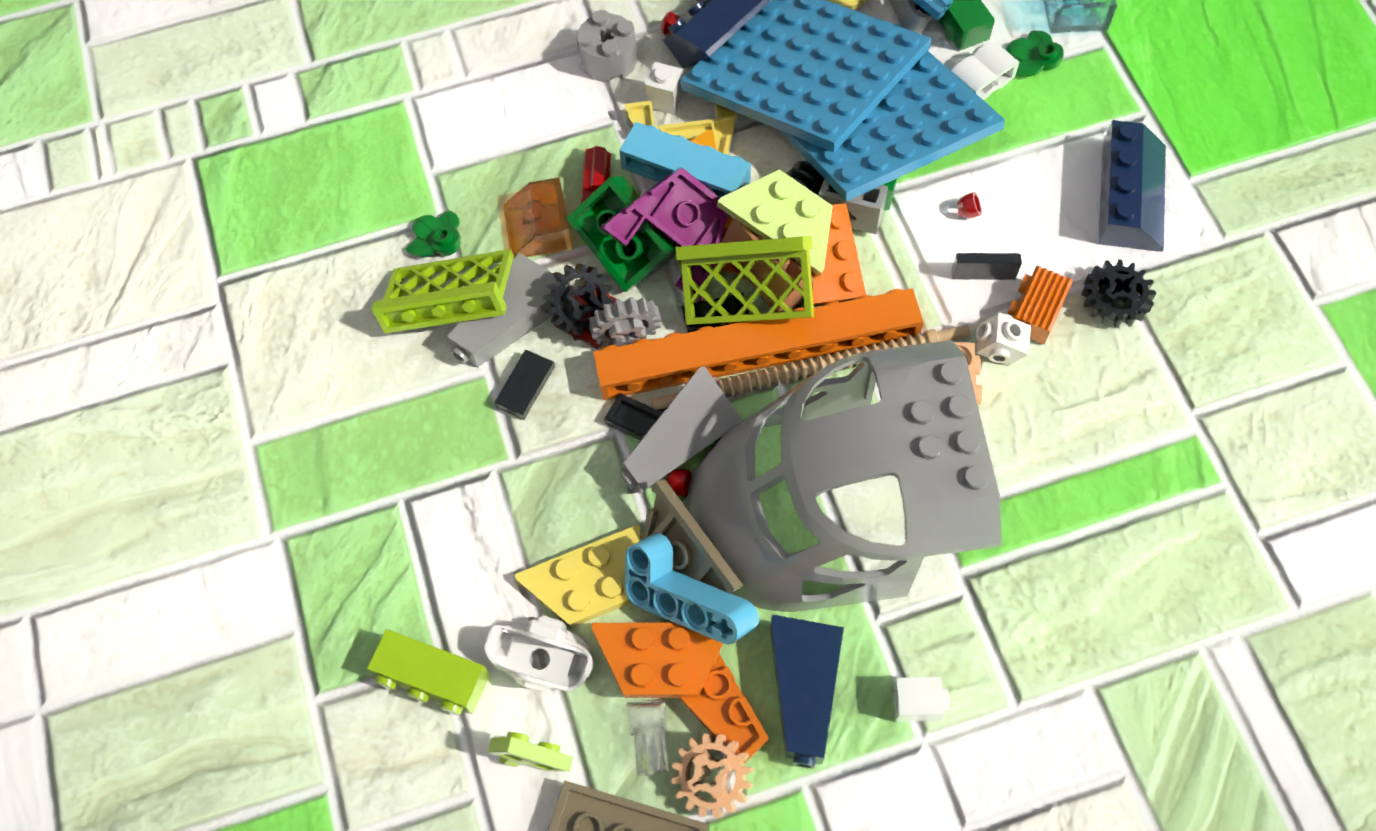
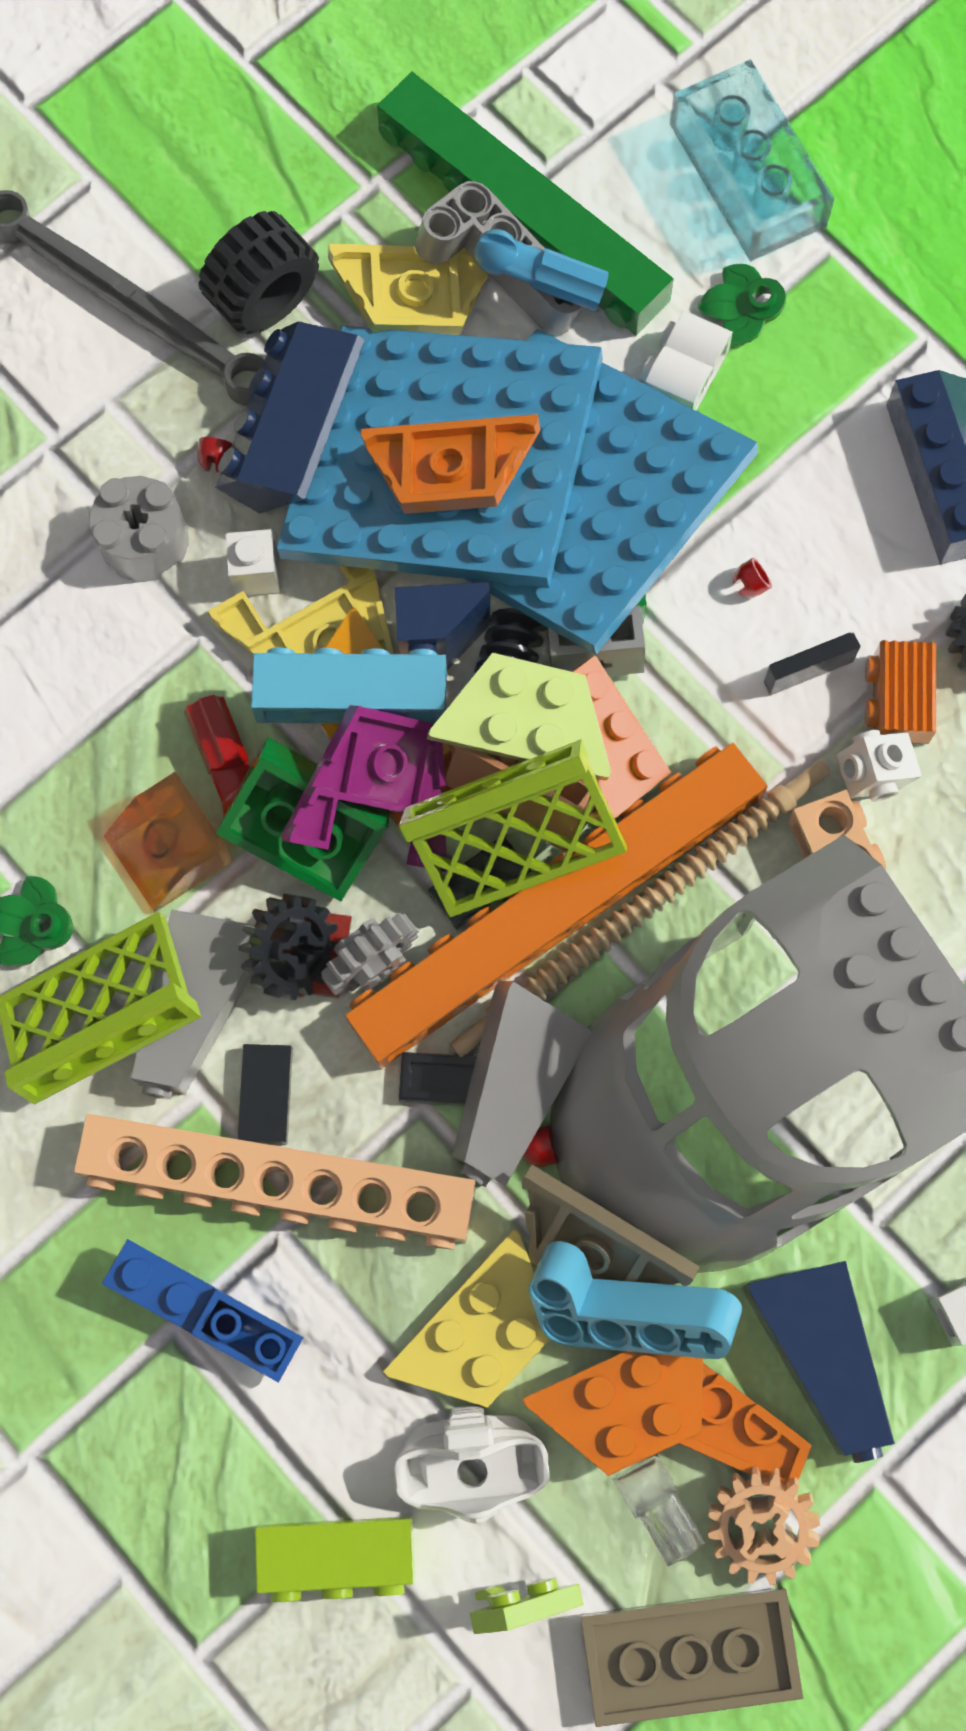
camera: 25 degrees left, 10 degrees up
none -> light nougat brick [74,1114,476,1250]
none -> blue slope [102,1239,304,1383]
none -> orange wing [361,414,540,514]
none -> dark blue slope [395,582,490,670]

